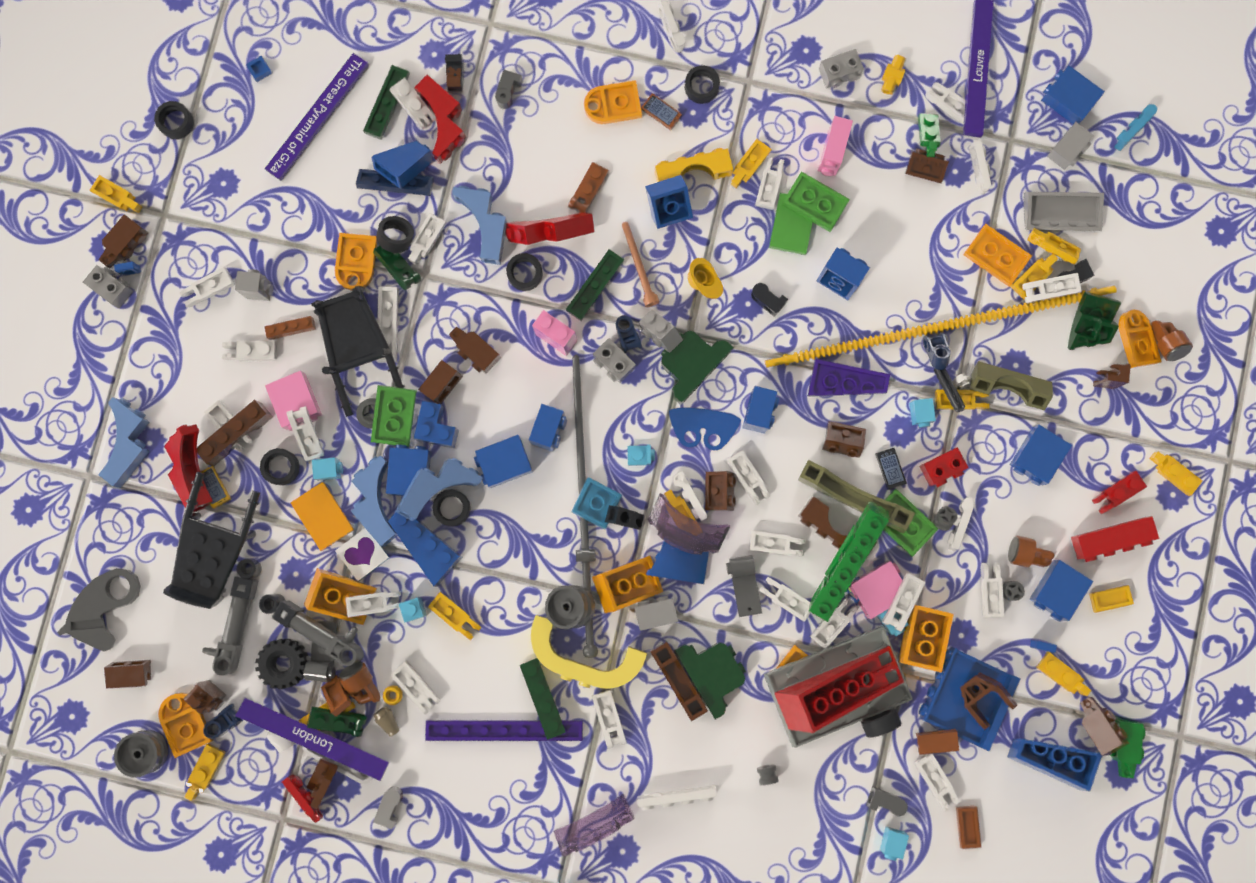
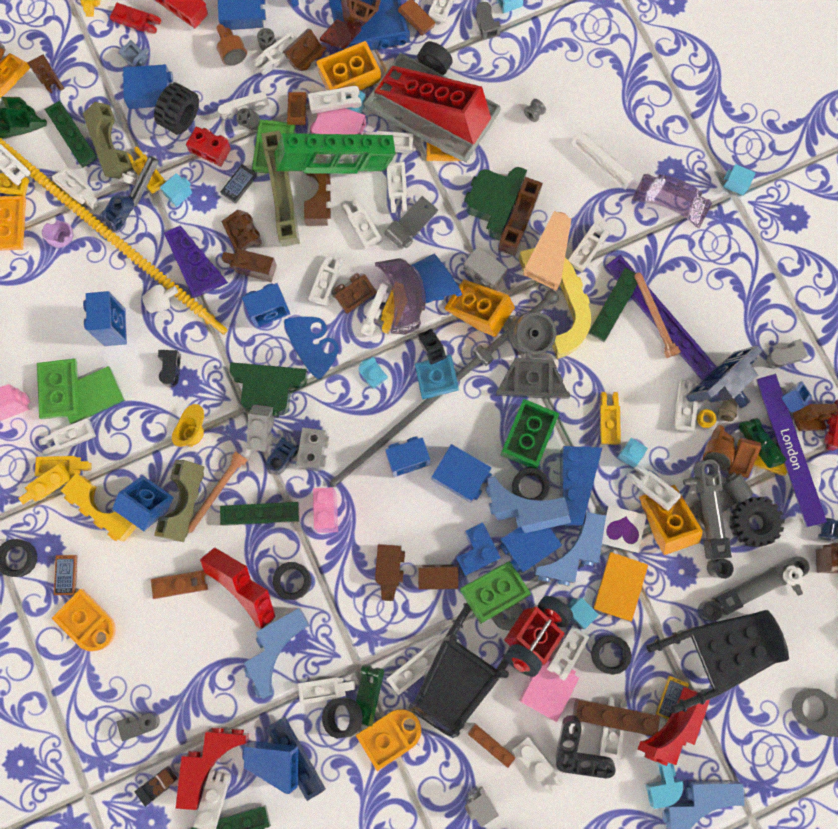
camera: 130 degrees left, 5 degrees down
none -> yellow hinge [18,463,72,504]
none -> lavender hair [42,220,74,248]
none -> dark green plate [44,100,98,168]
none -> white hinge [52,167,98,210]
none -> sand blue bracket [118,40,149,67]
none -> white piece [142,285,178,313]
none -> black tyre [154,82,199,135]
none -> olive arch [154,460,205,543]
none -> reddish brown hinge [221,249,277,282]
none -> reddish brown bracket [283,29,327,71]
none -> dark orange tile [287,92,307,125]
none -> clear red piece [320,19,361,49]
none -> dark grey wing [496,358,570,399]
none -> green brick [500,399,560,469]
none -> brick [504,596,573,677]
none -> light nougat slope [523,211,571,291]
none -> black beam [556,715,616,779]
none -> nougat piece [635,272,681,358]
none -> medium azure brick [646,762,683,809]
none -> brick [685,345,762,408]
none -> blue slope [782,381,812,413]
none -> white plate [783,565,803,586]

